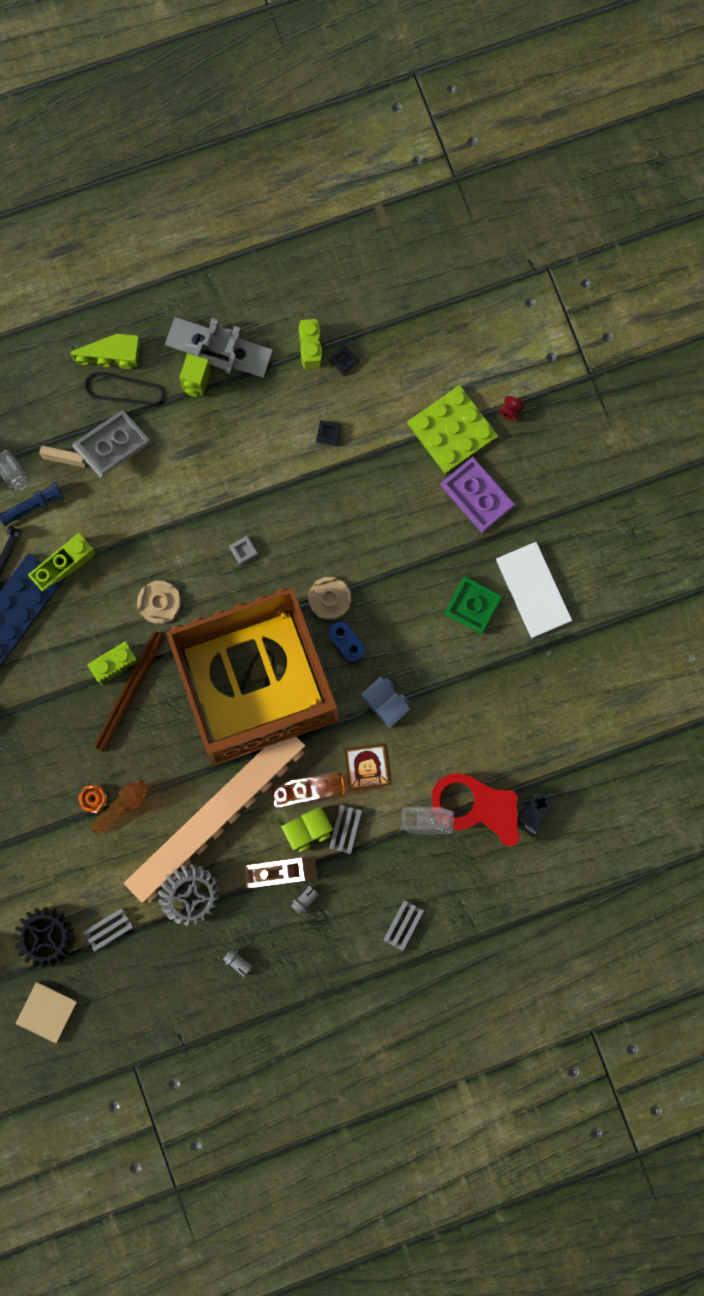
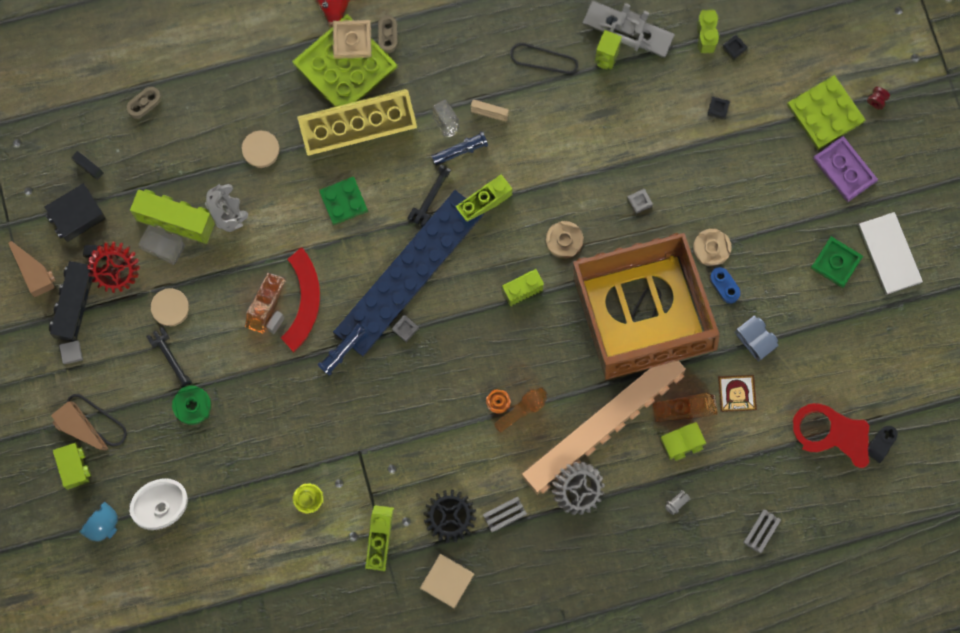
camera: 10 degrees right, 5 degrees down
lime slope [71,334,140,369] -> none
light grey tile [72,410,151,478] -> none
reddish brown axle [94,631,164,752] -> none
light grey pin [223,949,252,977] -> none
medium nougat slope [244,857,317,888] -> none
light grey tile [329,805,362,854] -> none
clear brick [400,807,454,834] -> none

